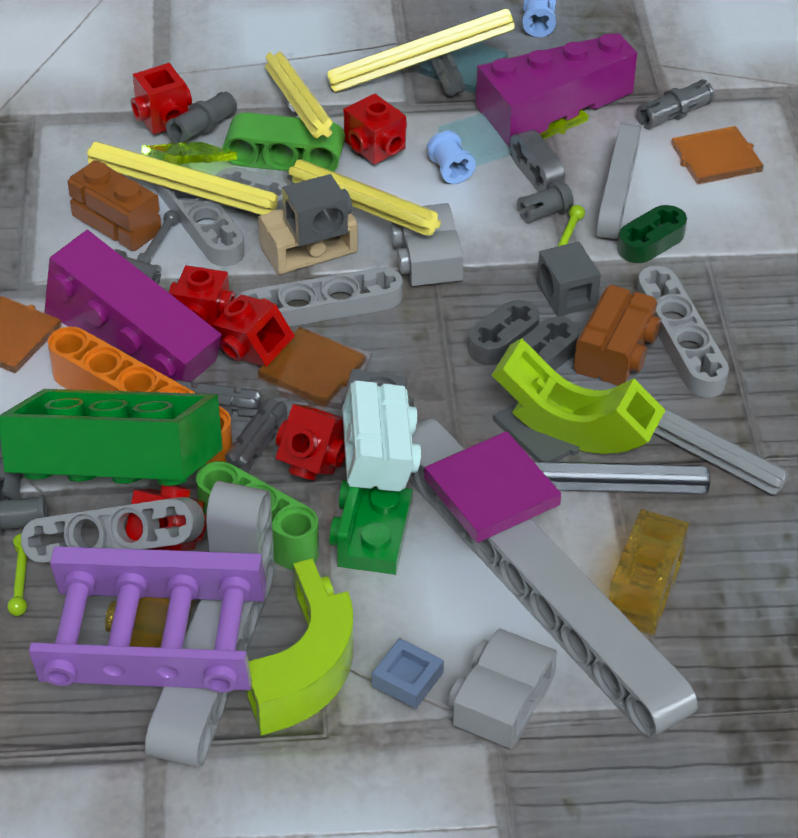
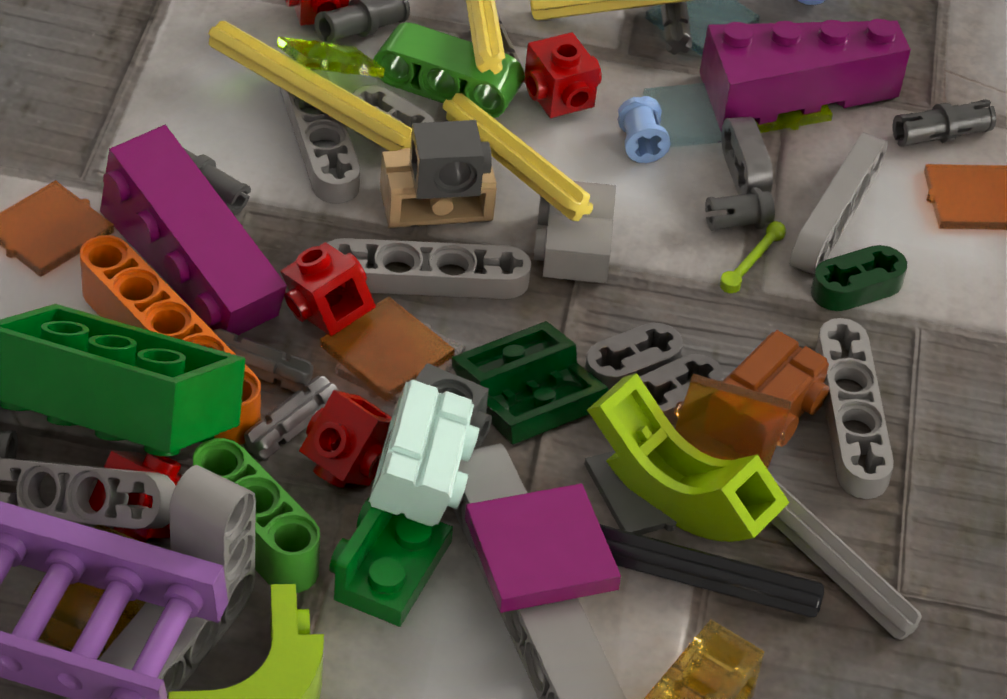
camera: 10 degrees right, 0 degrees up
dark orange brick [67,160,161,251] -> none
dark grey hinge [137,210,180,264] -> none
red brick [169,265,235,328] -> none
dark grey brick [537,241,601,317] -> none
none -> dark green slope [451,321,608,445]
none -> clear orange piece [674,374,792,469]

